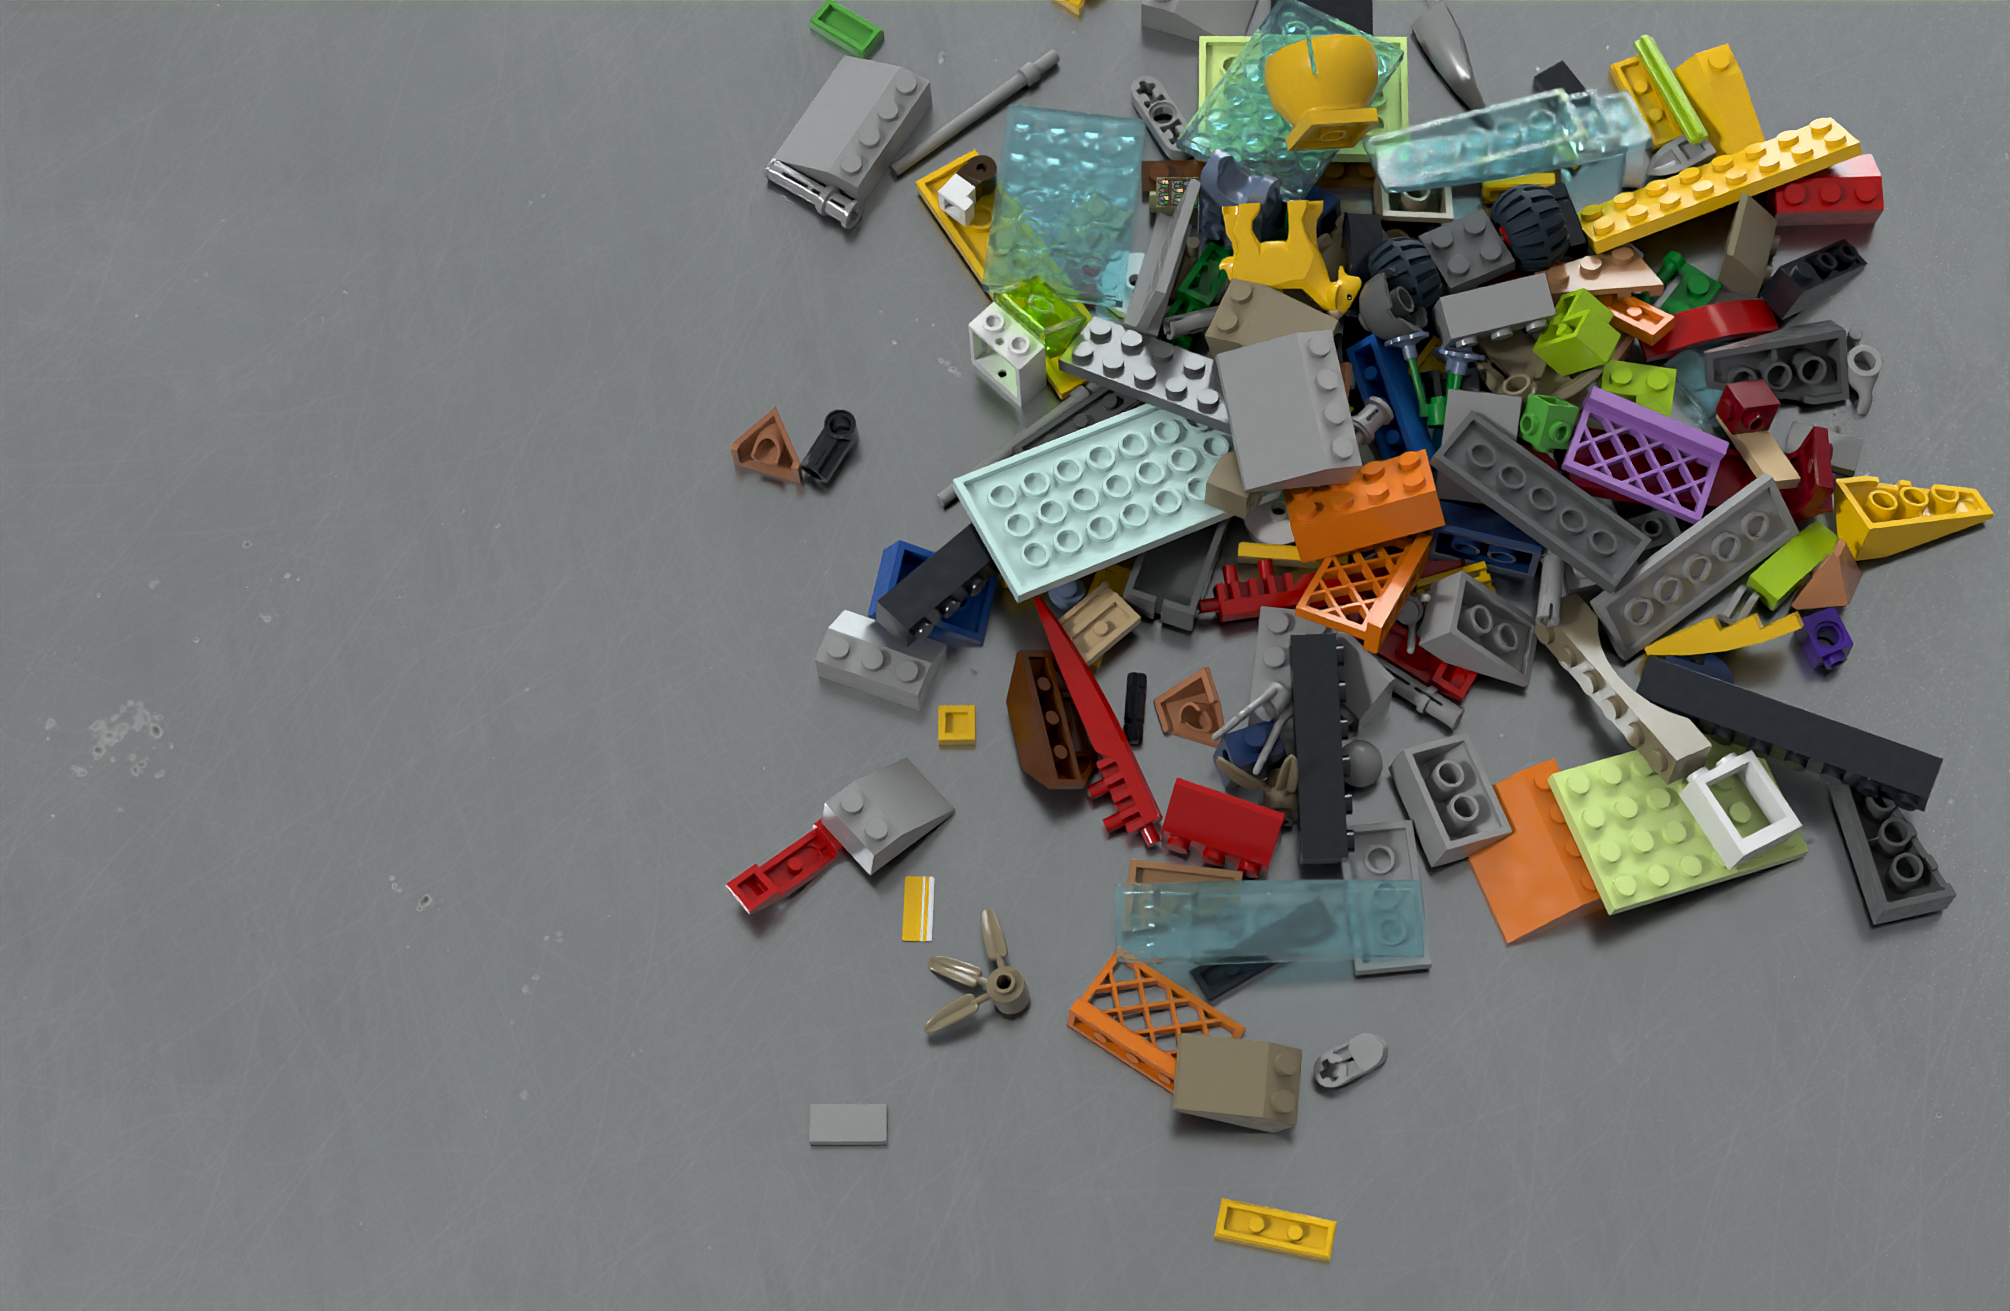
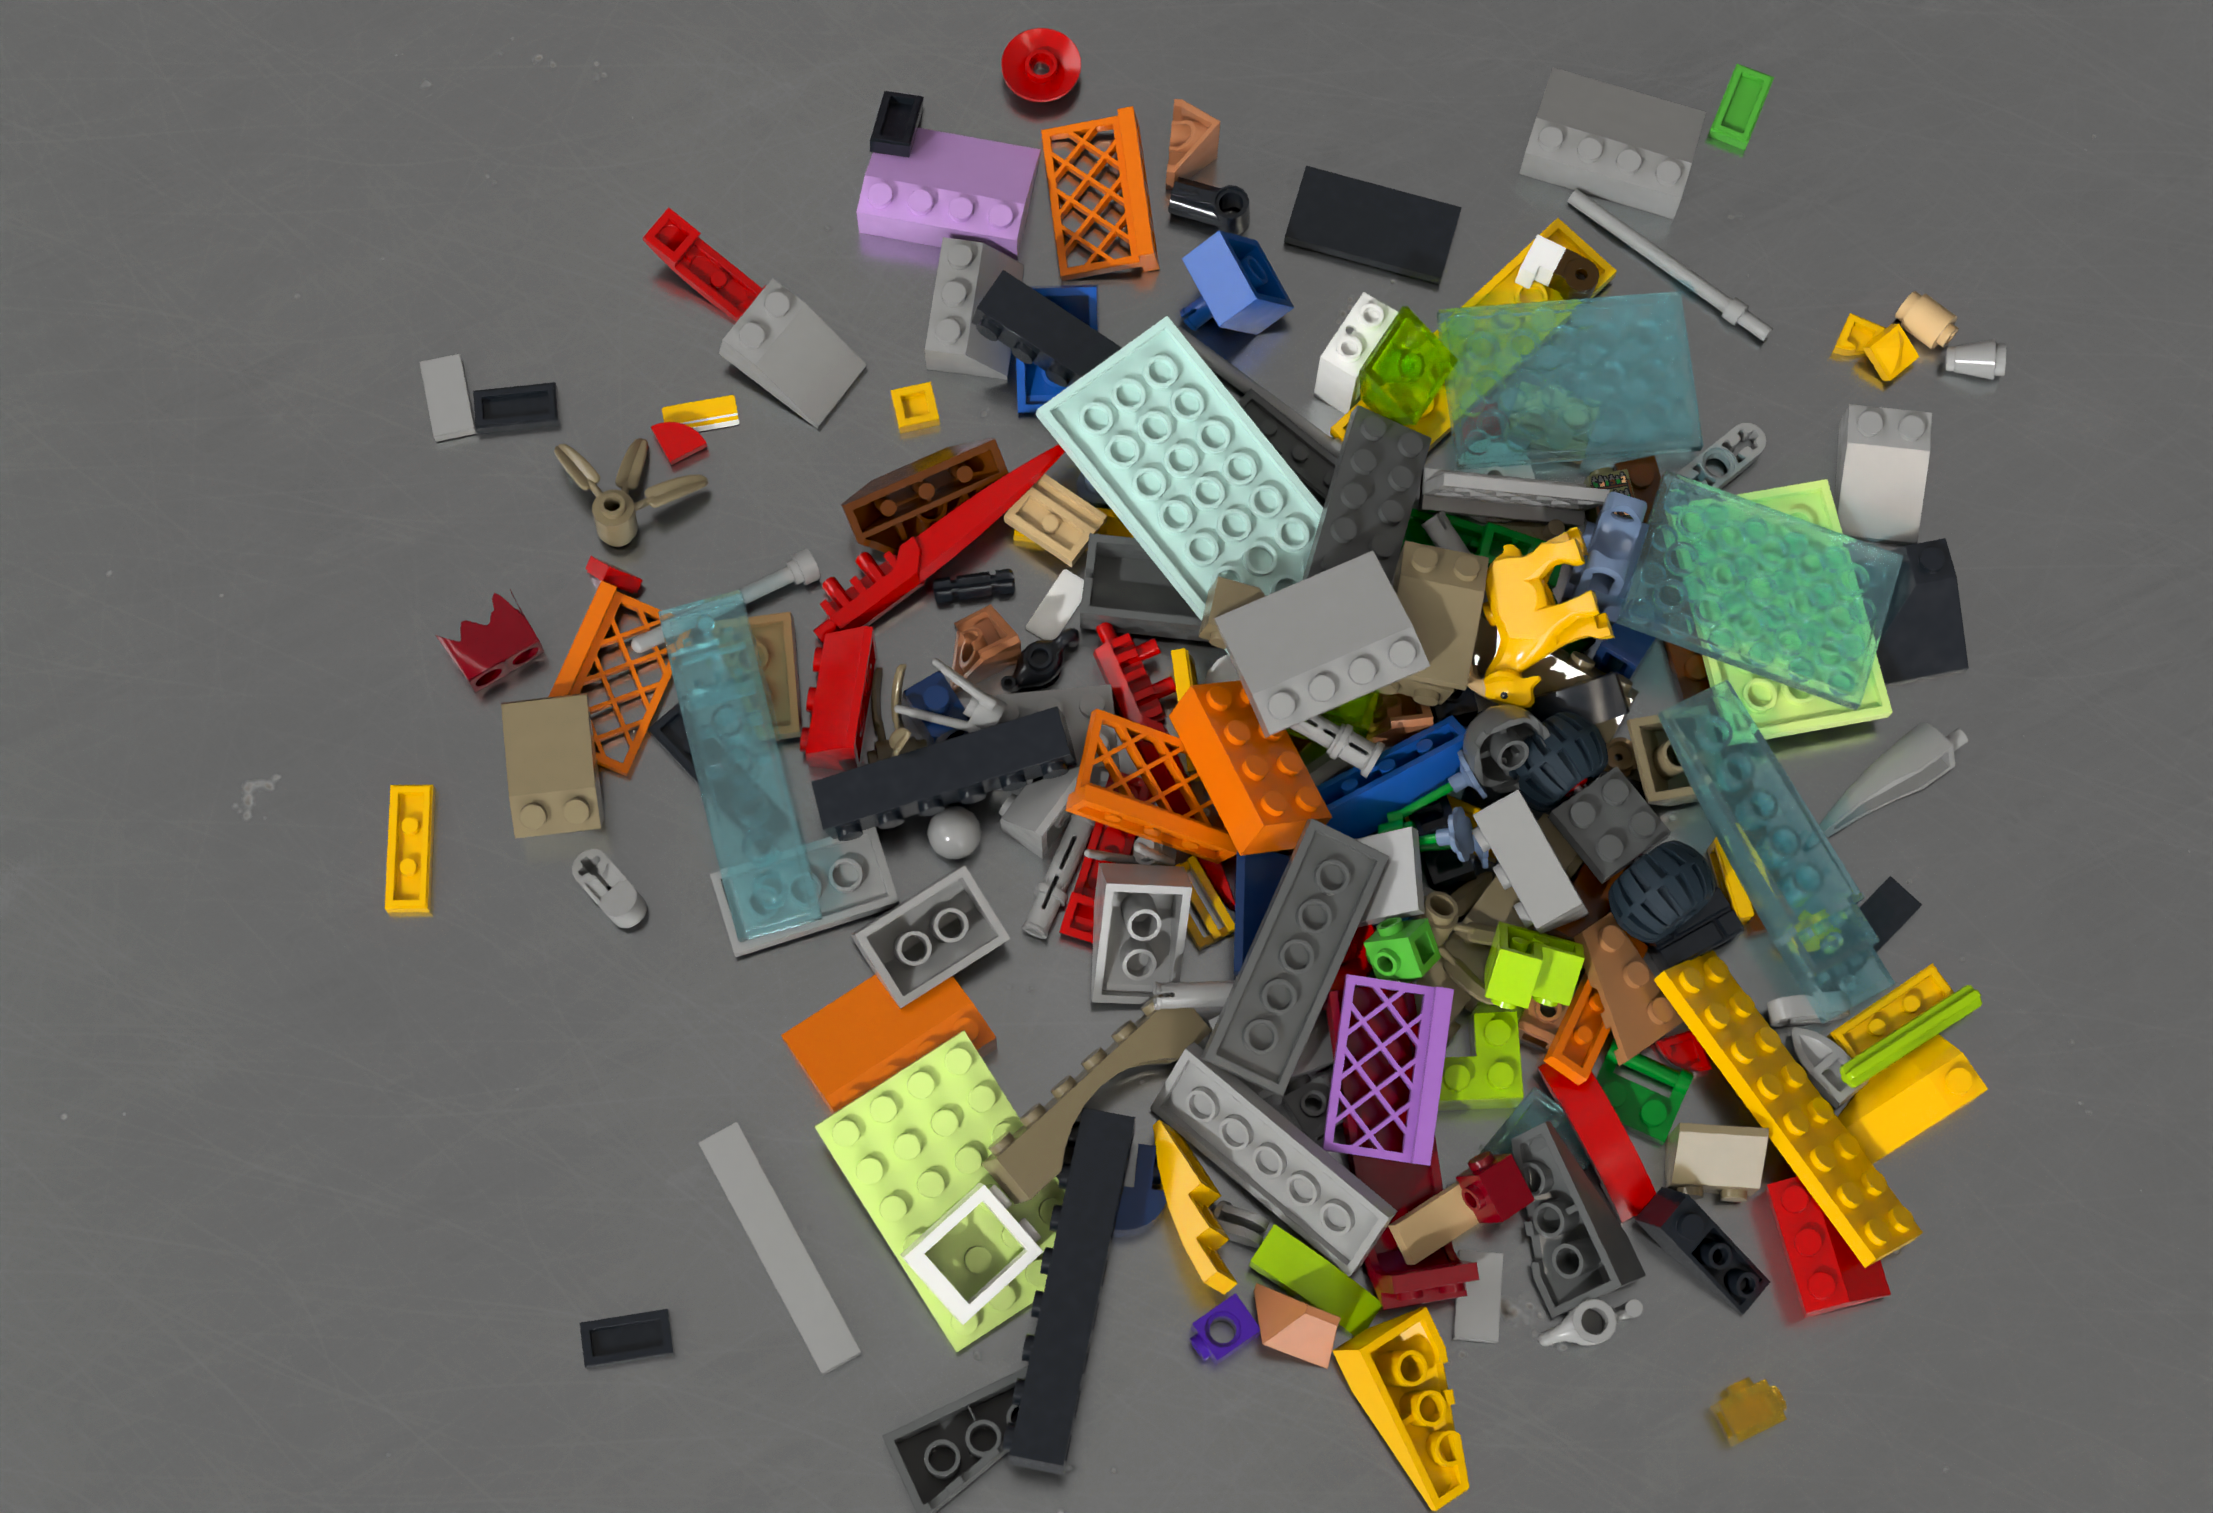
camera: 70 degrees right, 5 degrees up
light grey pin [764,158,864,230] -> none
yellow plate [1264,34,1379,152] -> none
none -> dark red piece [435,589,544,693]
none -> black tile [473,382,560,434]
none -> black tile [580,1309,675,1369]
none -> red tile [585,556,643,593]
none -> light grey piece [631,548,821,653]
none -> red tile [651,422,708,465]
none -> light grey tile [698,1122,862,1375]
none -> lavender slope [856,128,1041,261]
none -> black tile [870,91,924,158]
none -> red dish [1001,28,1081,102]
none -> black piece [1001,627,1080,692]
none -> white sticker [1026,569,1084,640]
none -> orange fence [1041,106,1160,281]
none -> blue brick [1180,230,1294,335]
none -> black tile [1284,166,1462,284]
none -> red tile [1654,1030,1712,1072]
none -> clear yellow brick [1710,1376,1787,1447]

